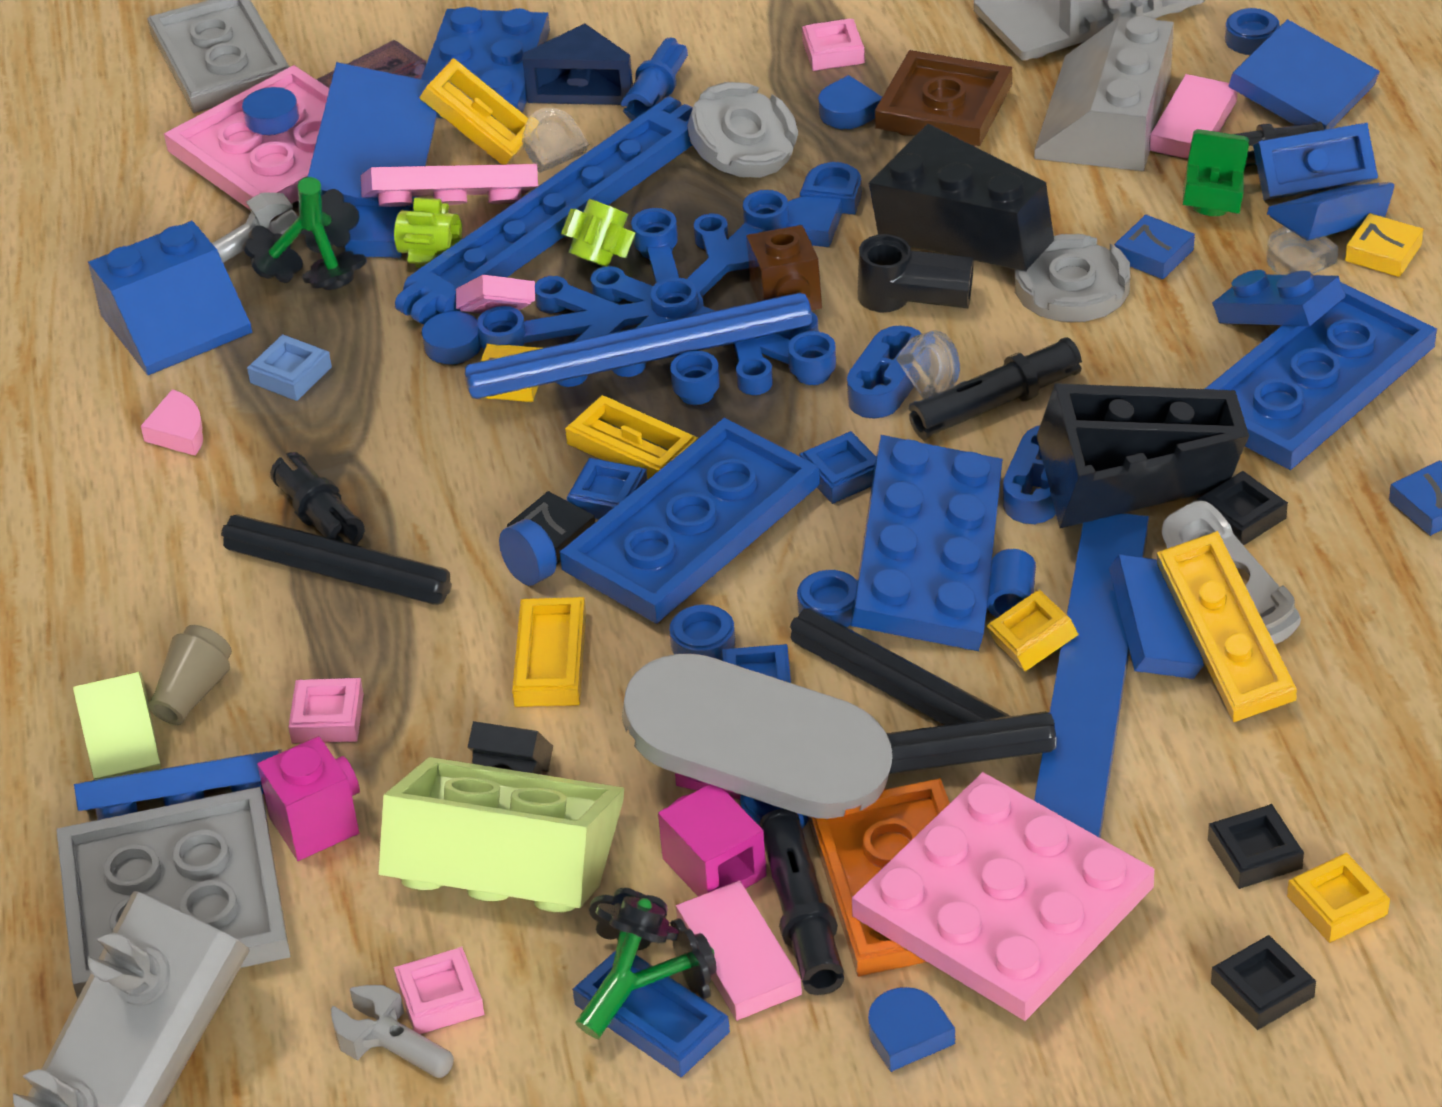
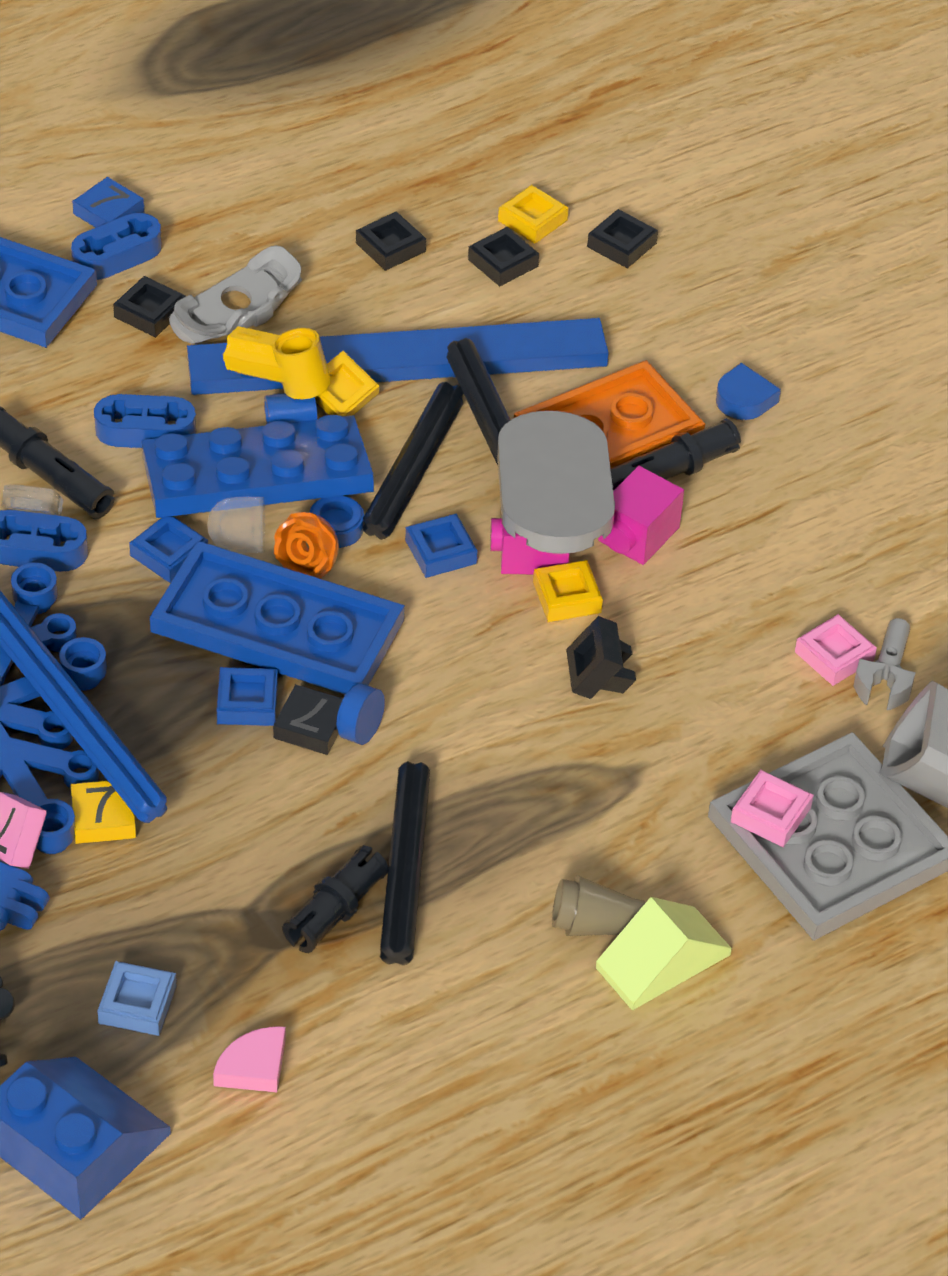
camera: 115 degrees left, 5 degrees up
blue plate [74,749,282,820] -> none
dark pink brick [257,736,360,861] -> none
bright pink tile [288,678,364,743] -> none
yellowish green slope [378,757,624,912] -> none
blue tile [422,311,481,364] -> none
yellow tile [512,597,586,707] -> none
yellow tile [565,395,698,480] -> none
blue tile [573,950,730,1078] -> none
plant [575,888,717,1039] -> none
blue tile [669,605,735,661] -> none
bright pink tile [676,881,802,1021] -> none
bright pink plate [852,772,1155,1021] -> none
black wedge [1037,383,1249,528] -> none
blue tile [1109,554,1204,679] -> none
yellow tile [1157,531,1297,723] -> none
none -> blue beam [71,213,162,280]
none -> clear tile [207,497,265,553]
none -> yellow piece [223,326,330,400]
none -> orange plate [274,512,339,579]
none -> black tile [356,211,426,271]
none -> yellow tile [533,560,603,622]
none -> bright pink tile [731,770,814,848]

